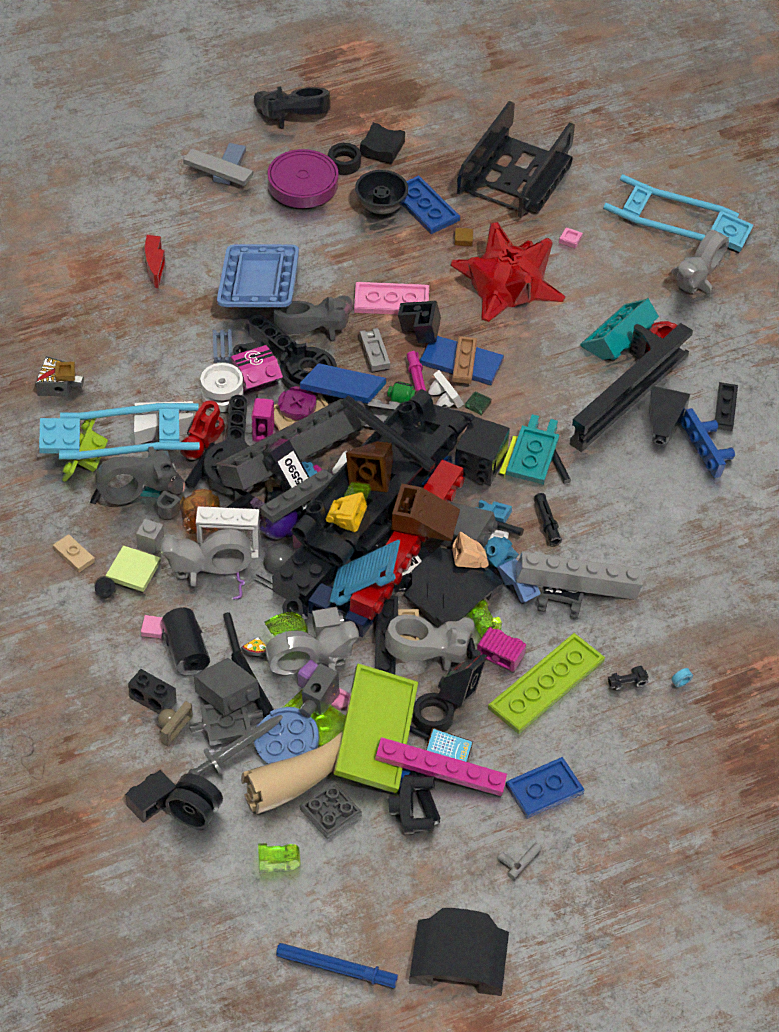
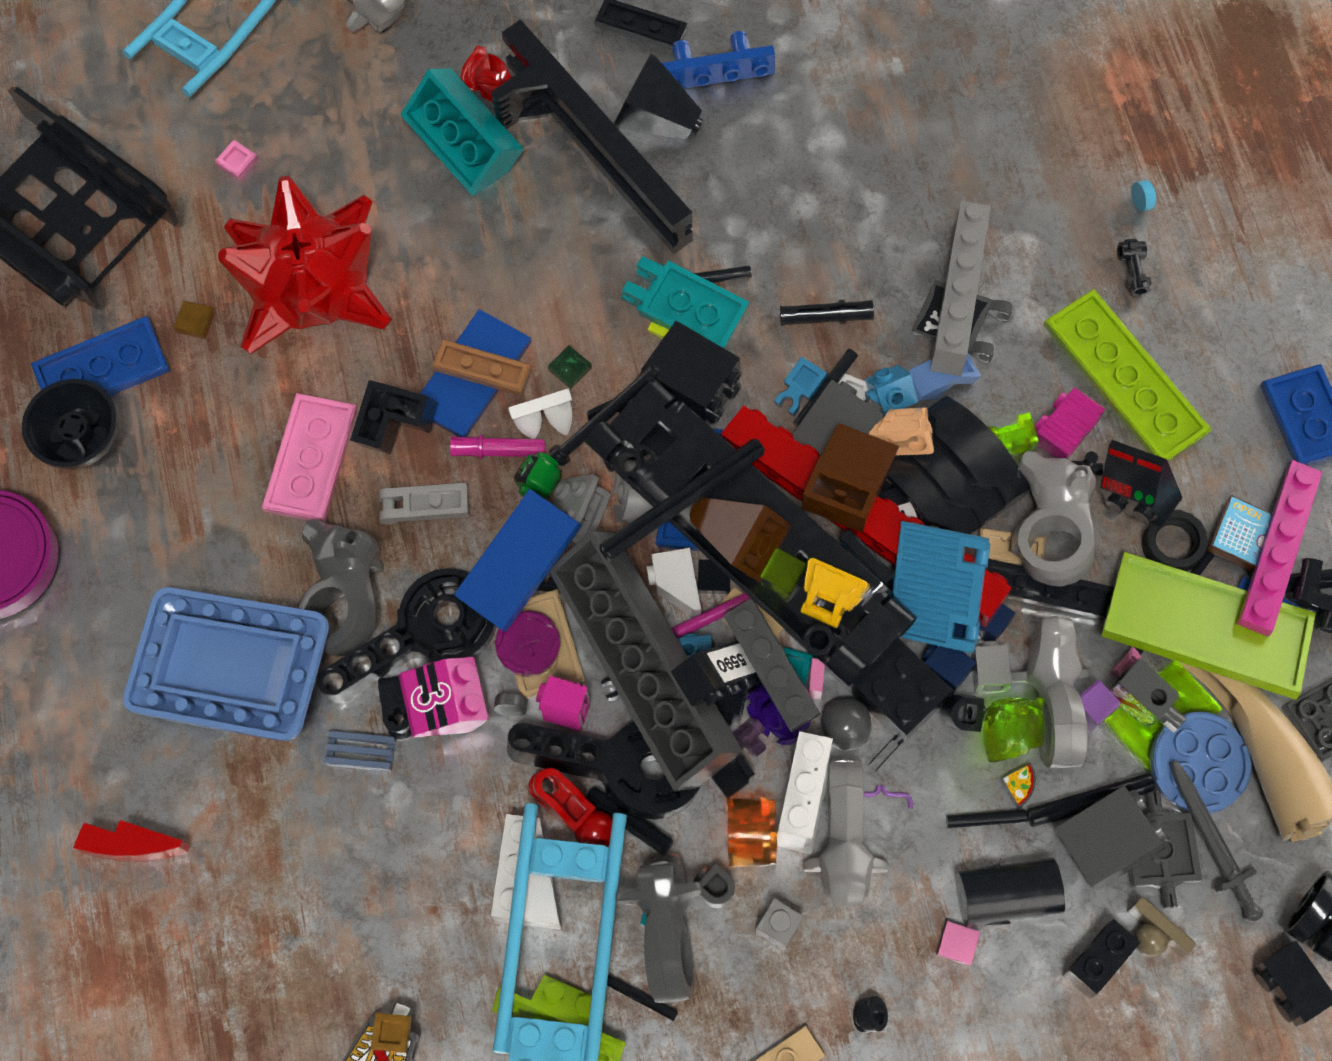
camera: 75 degrees left, 20 degrees up
yellowish green tile [106,546,161,592] -> none
white wheel [200,363,244,412] -> none

